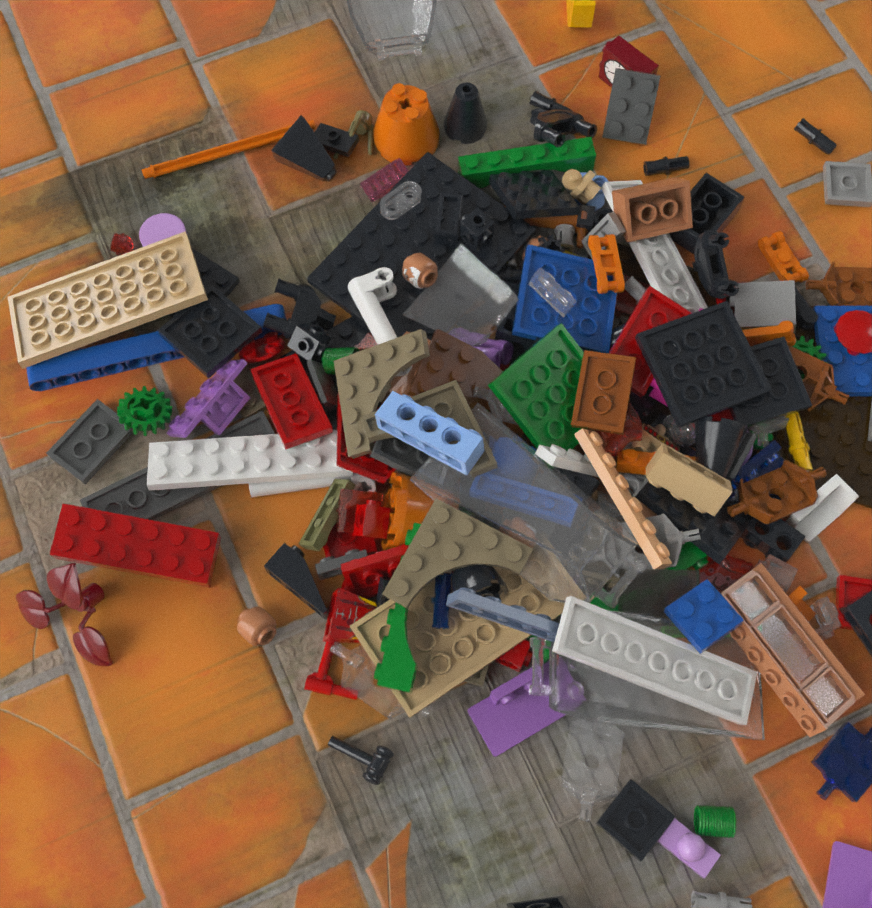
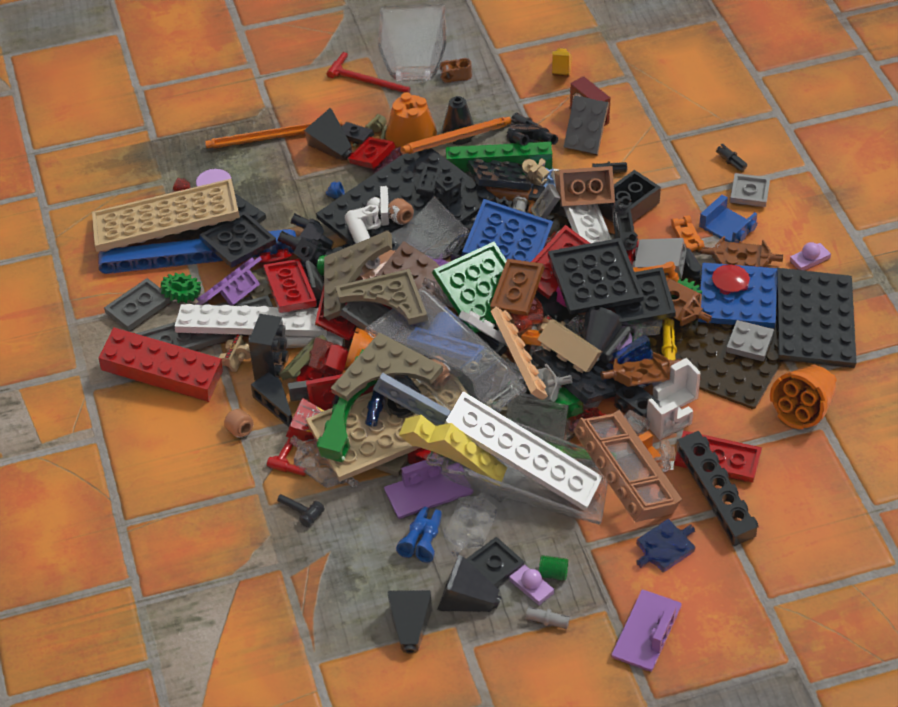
camera: 10 degrees right, 20 degrees down
dark red plant [15,563,114,666] -> none
light blue brick [375,391,484,475] -> none
clear plate [380,181,422,220] -> none
clear plate [529,268,577,318] -> none
orange plate [588,234,625,294] -> none
blue plate [664,579,744,654] -> none
none -> tan hips [219,334,251,372]
none -> black brick [249,314,289,380]
none -> red bar [326,52,410,93]
none -> blue plate [326,181,345,199]
none -> red plate [348,137,396,169]
none -> white tile [367,186,389,225]
none -> blue piece [396,506,442,563]
none -> light yellow arch [399,415,507,486]
none -> orange piece [400,117,511,154]
none -> black slope [437,555,501,612]
none -> dark orange piece [439,58,472,83]
none -> white panel [646,398,693,440]
none -> blue panel [699,195,758,243]

